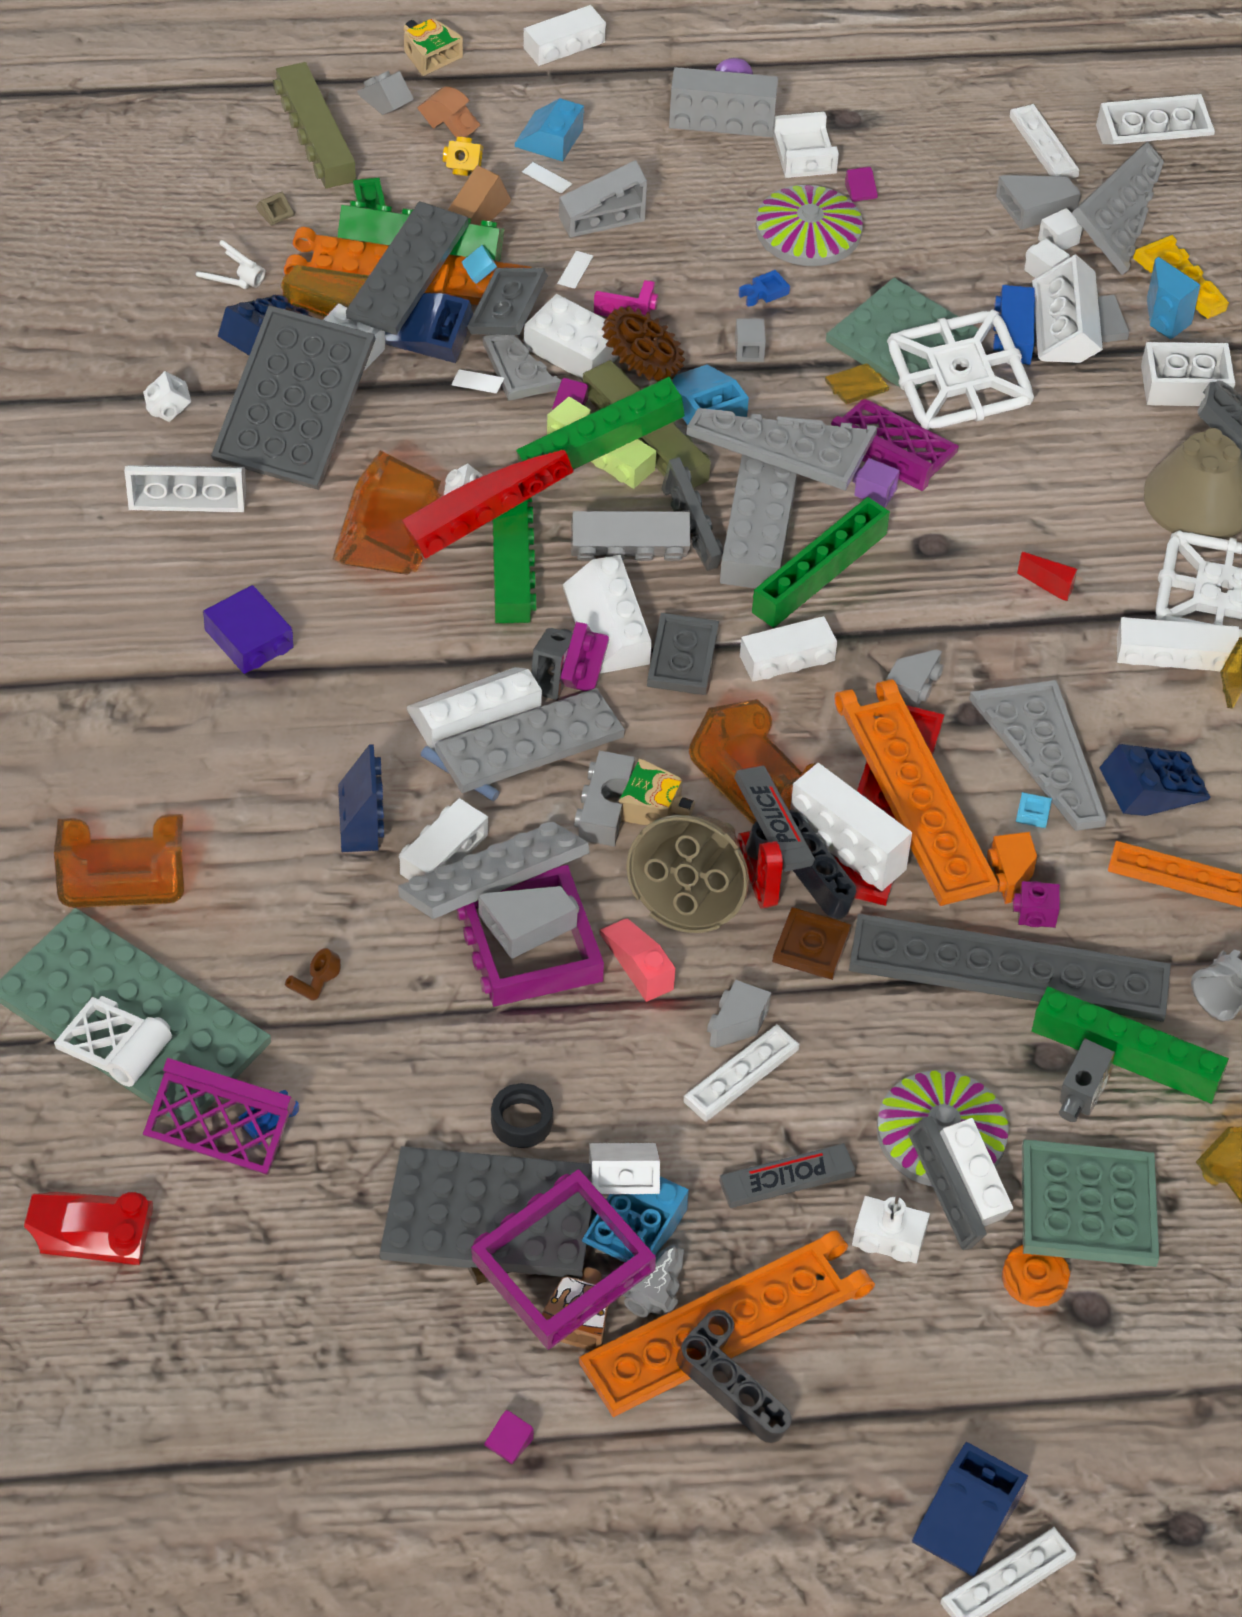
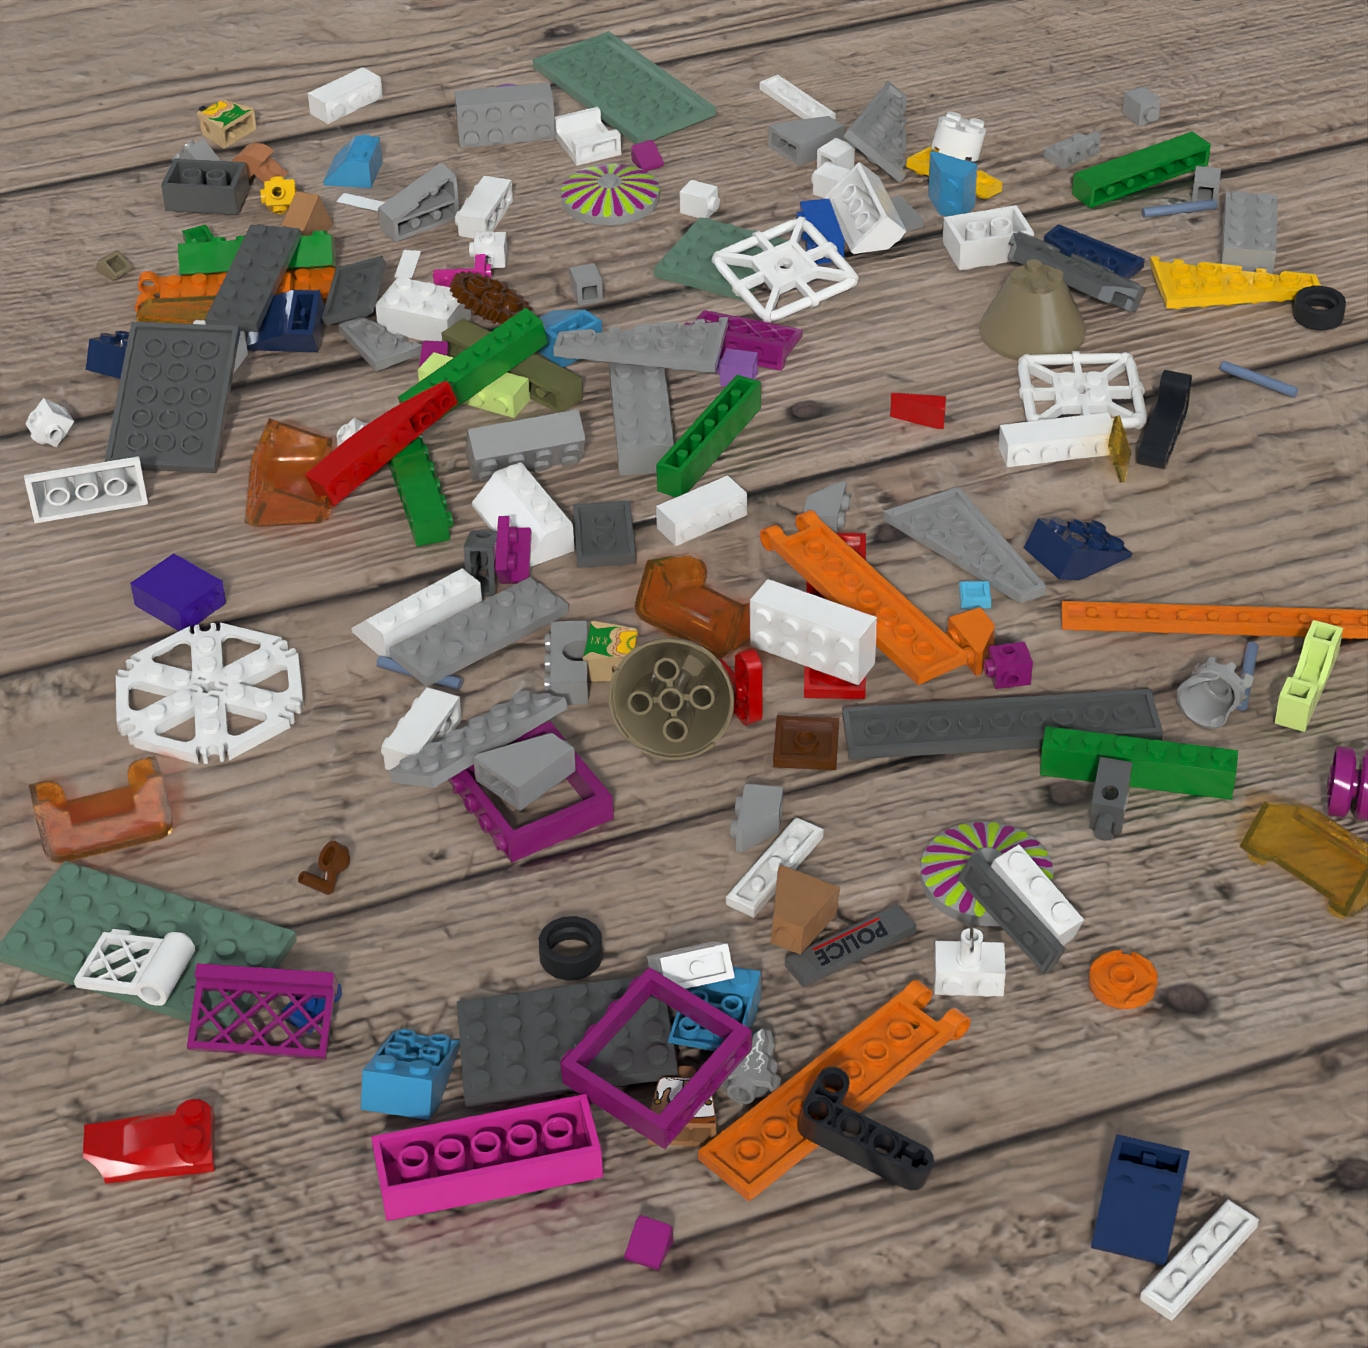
camera: 10 degrees left, 10 degrees down
white plant [196,240,266,290] -> none
olive brick [273,62,356,189] -> none
dark blue slope [338,744,384,852] -> none
white sticker [451,369,504,393] -> none
medium azure tile [461,245,497,284] -> none
coral slope [600,918,675,1002] -> none
dark grey wing [661,457,723,571] -> none
dark grey tile [734,765,815,872] -> none
blue plate [739,270,790,307] -> none
black beam [746,810,857,919] -> none
clear yellow piece [825,363,889,405] -> none
sand green plate [1022,1139,1159,1267] -> none
white slope [1096,94,1215,144] -> none
none -> white plate [116,622,304,764]
none -> dark grey brick [161,159,250,215]
none -> dark azure slope [361,1029,460,1120]
none -> dark pink brick [371,1094,603,1221]
none -> white brick [455,176,513,239]
none -> white brick [469,231,508,269]
none -> sand green plate [532,31,716,144]
none -> white brick [680,180,720,218]
none -> medium nougat slope [770,865,840,955]
none -> white brick [931,111,986,162]

